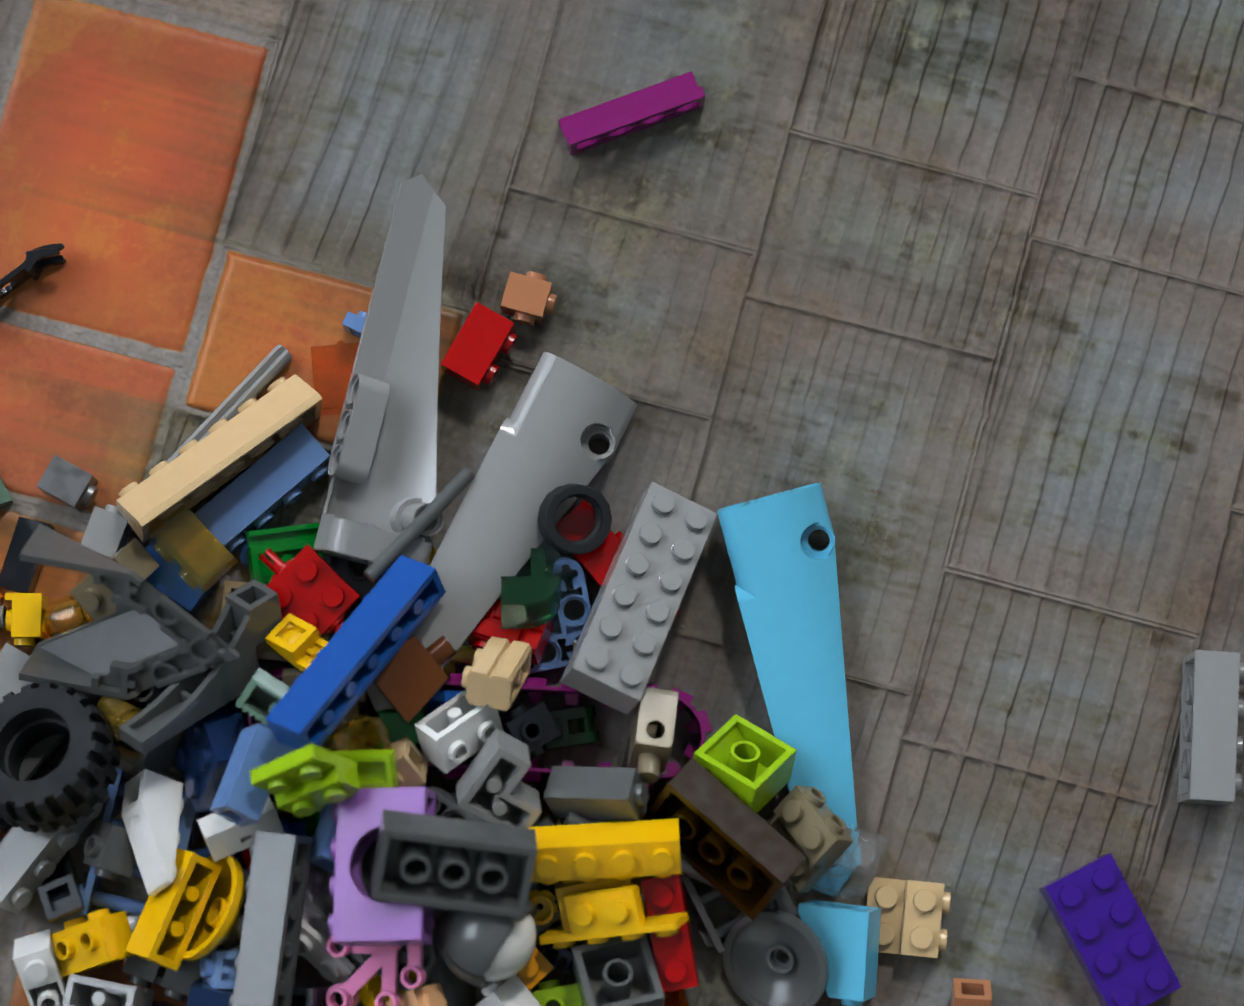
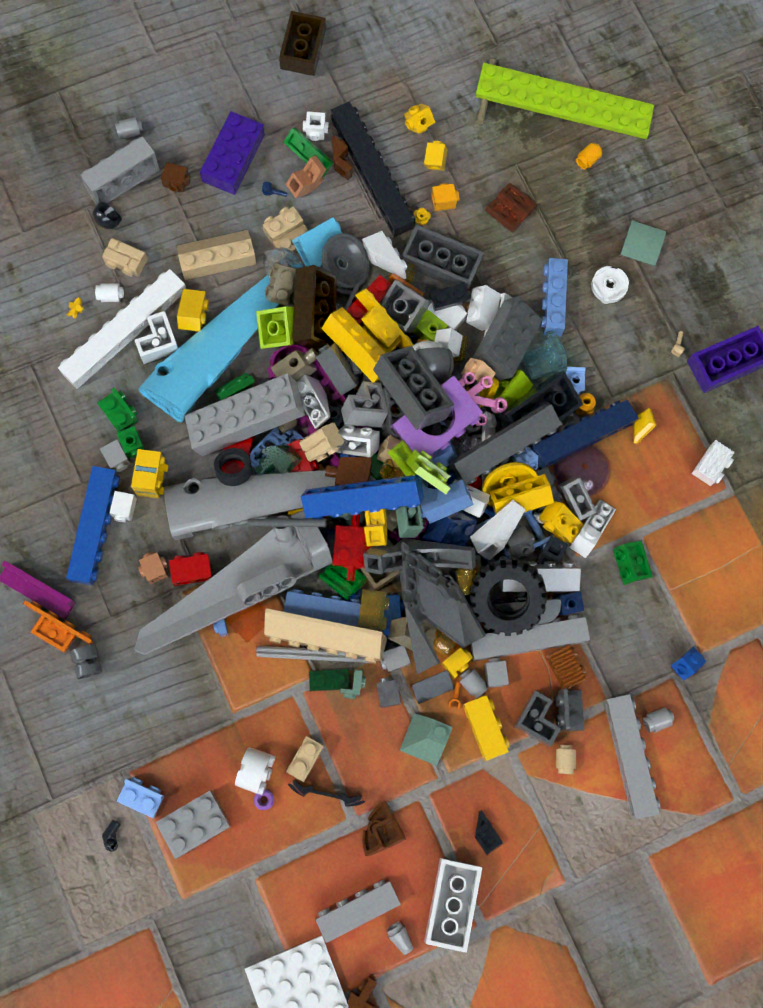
camera: 135 degrees left, 5 degrees down
none -> orange bracket [23,600,94,653]
none -> white brick [58,269,186,389]
none -> yellow plant [66,297,83,319]
none -> blue brick [66,466,120,586]
none -> dark grey wheel [70,645,102,679]
none -> black hair [93,202,122,229]
none -> white brick [95,283,124,302]
none -> green bracket [97,387,138,432]
none -> light grey brick [100,440,131,472]
none -> tan brick [102,238,148,277]
none -> white brick [110,491,137,522]
none -> green brick [116,426,145,458]
none -> light blue bracket [116,777,165,818]
none -> yellow container [131,449,169,499]
none -> white brick [135,311,178,364]
none -> light grey brick [155,790,231,859]
none -> reddish brown brick [161,162,191,192]
none -> tan slope [177,230,256,280]
none -> yellow brick [177,289,209,331]
none -> green bracket [215,373,256,401]
none -> white brick [235,747,276,795]
none -> medium lavender plate [254,790,274,810]
none -> dark blue hand [262,182,287,197]
none -> tan brick [286,736,324,782]
none -> white slope [297,375,330,429]
none -> dark green plate [309,669,349,692]
none -> sand green bracket [340,670,366,699]

